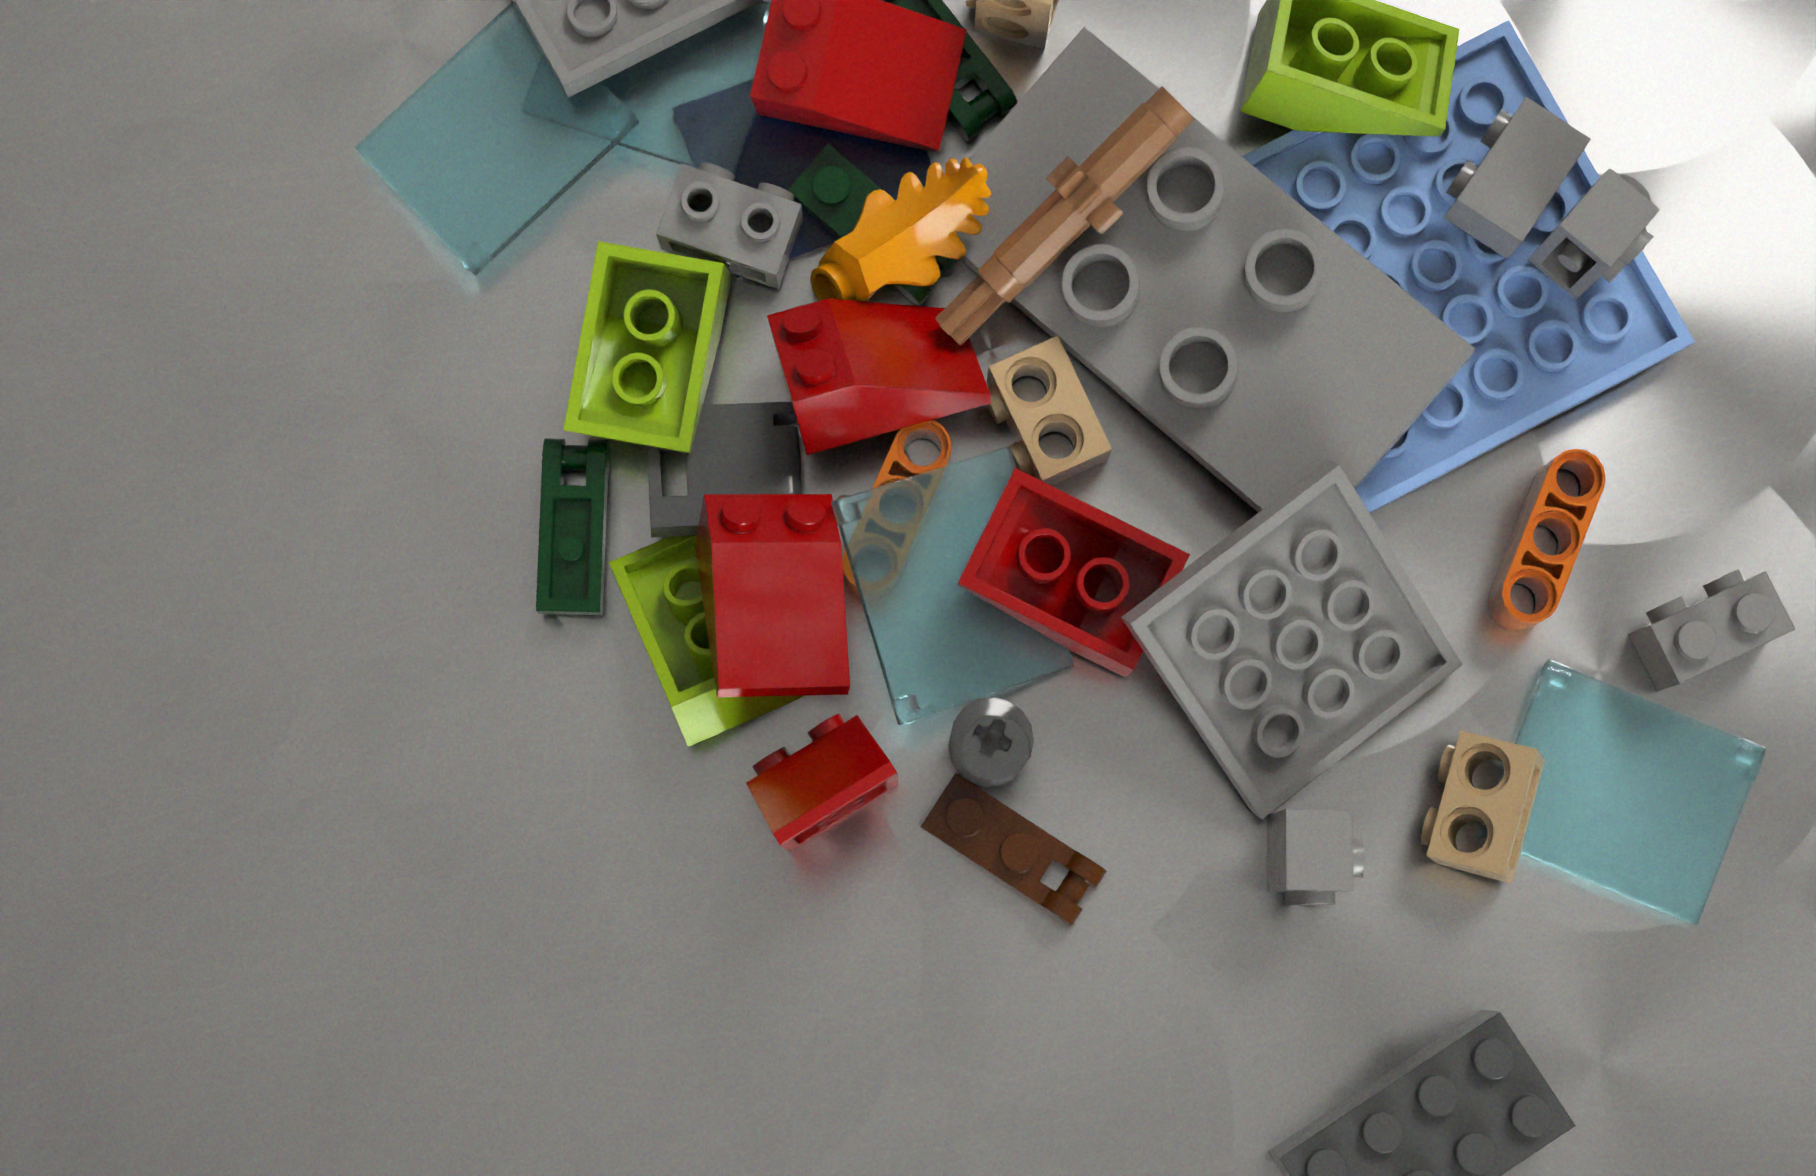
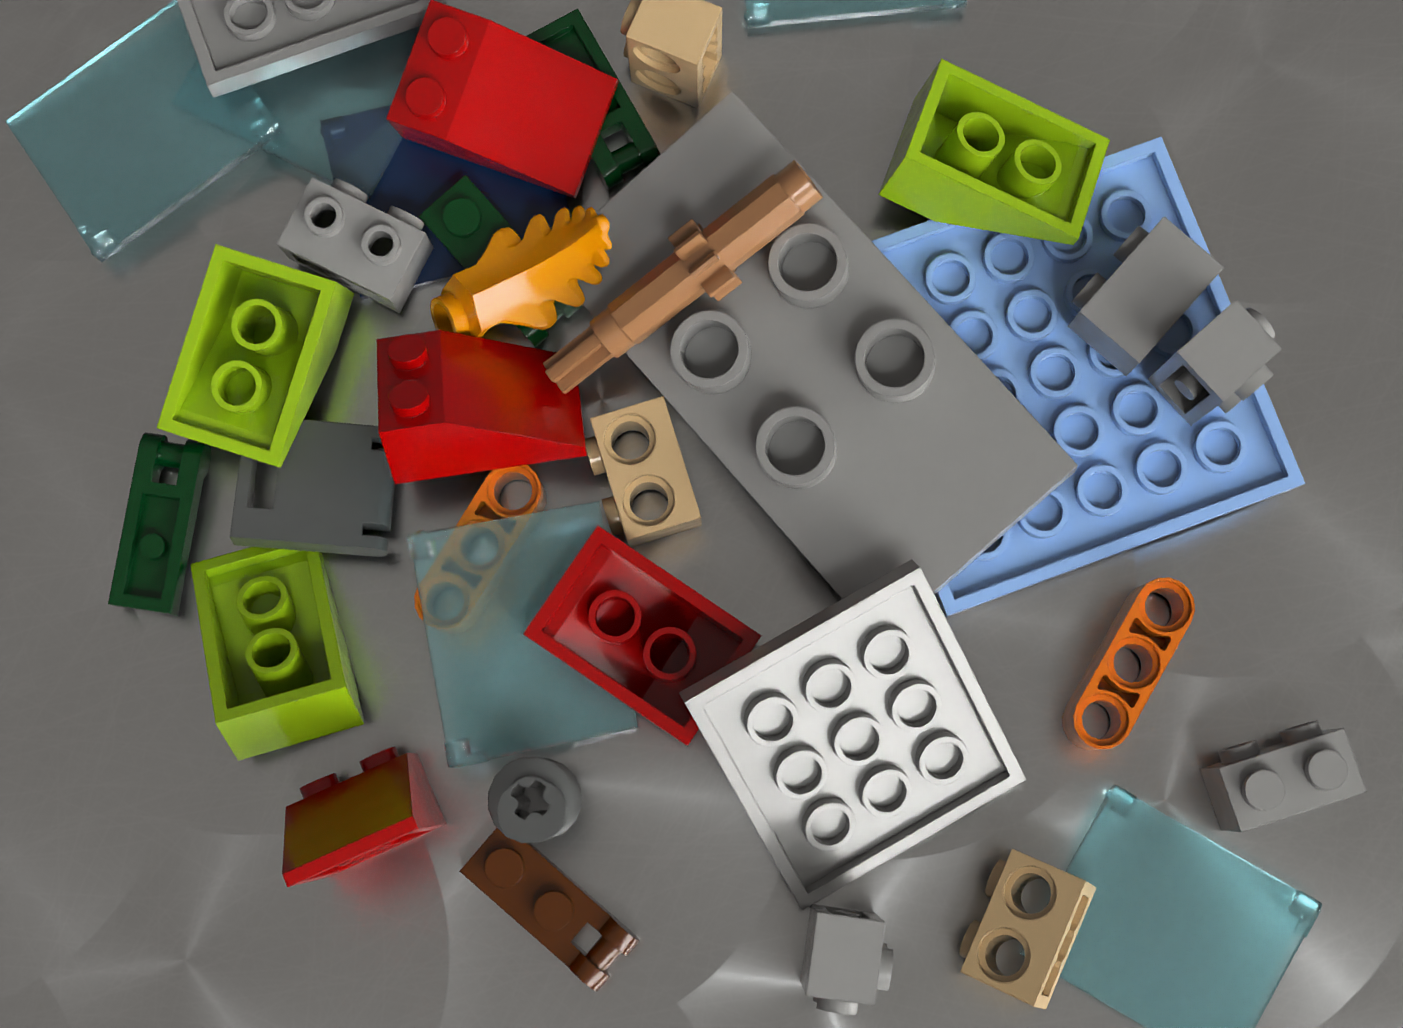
camera: 10 degrees right, 0 degrees up
red slope [695,494,850,697] -> none

